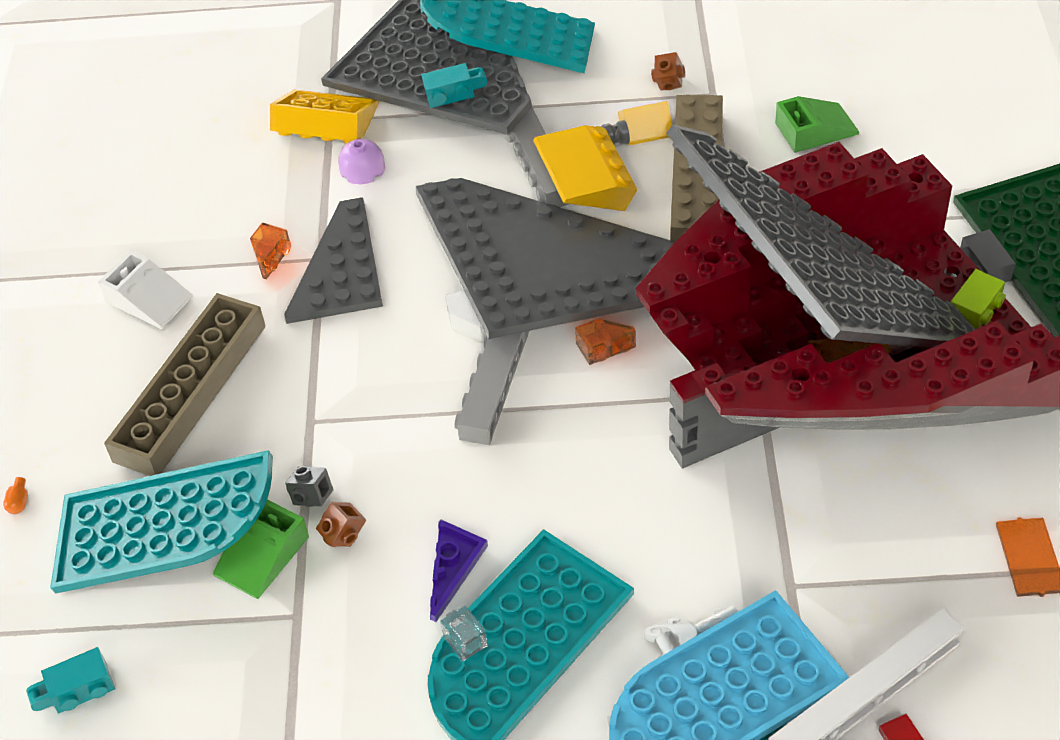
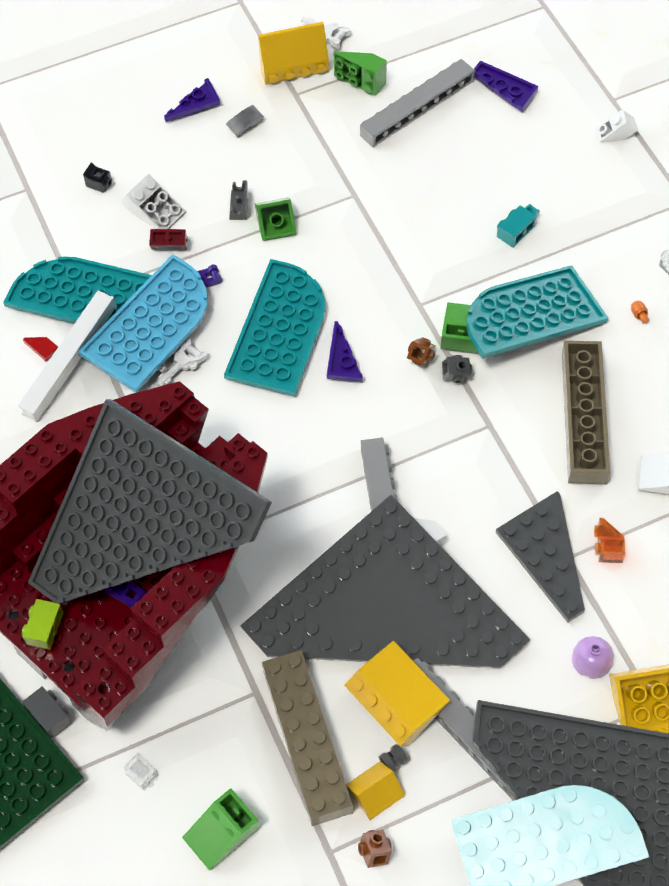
camera: 155 degrees right, 10 degrees up
teal brick [421,63,488,108] -> none
clear brick [440,605,487,661] -> none
clear orange slope [575,318,636,365] -> none

